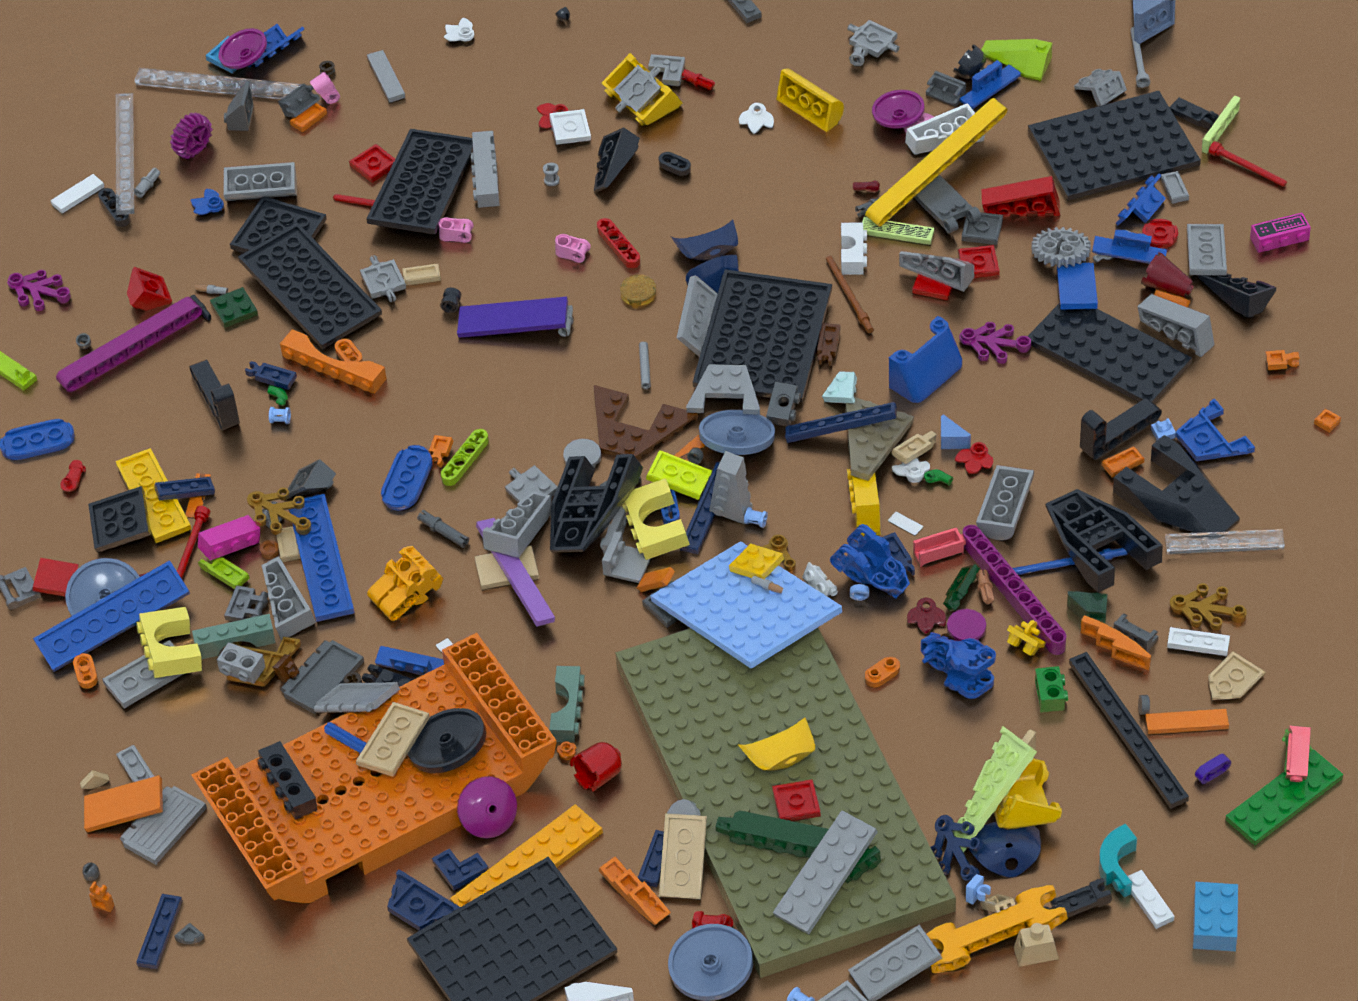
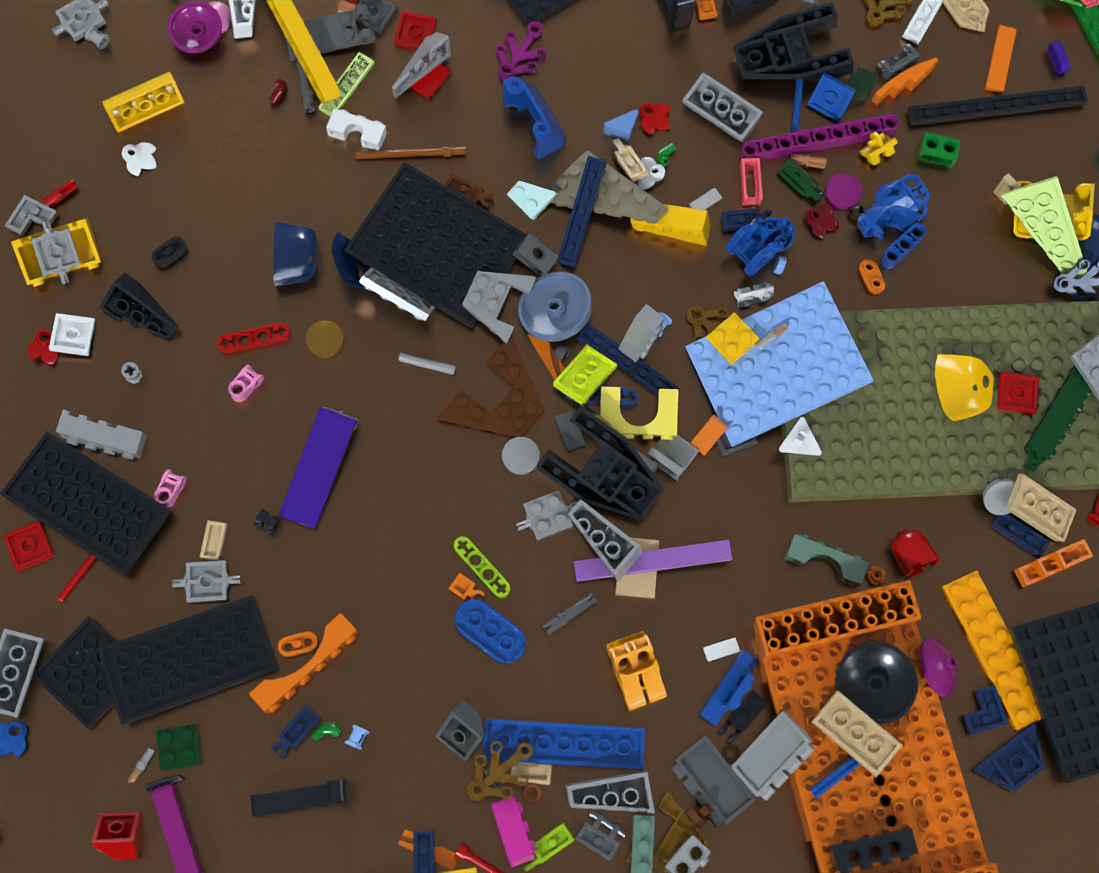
camera: 80 degrees left, 25 degrees up
dark grey tile [1138,695,1150,715] -> none
none -> white piece [779,417,822,456]
none -> blue tile [807,73,856,122]
none -> blue beam [881,223,926,269]

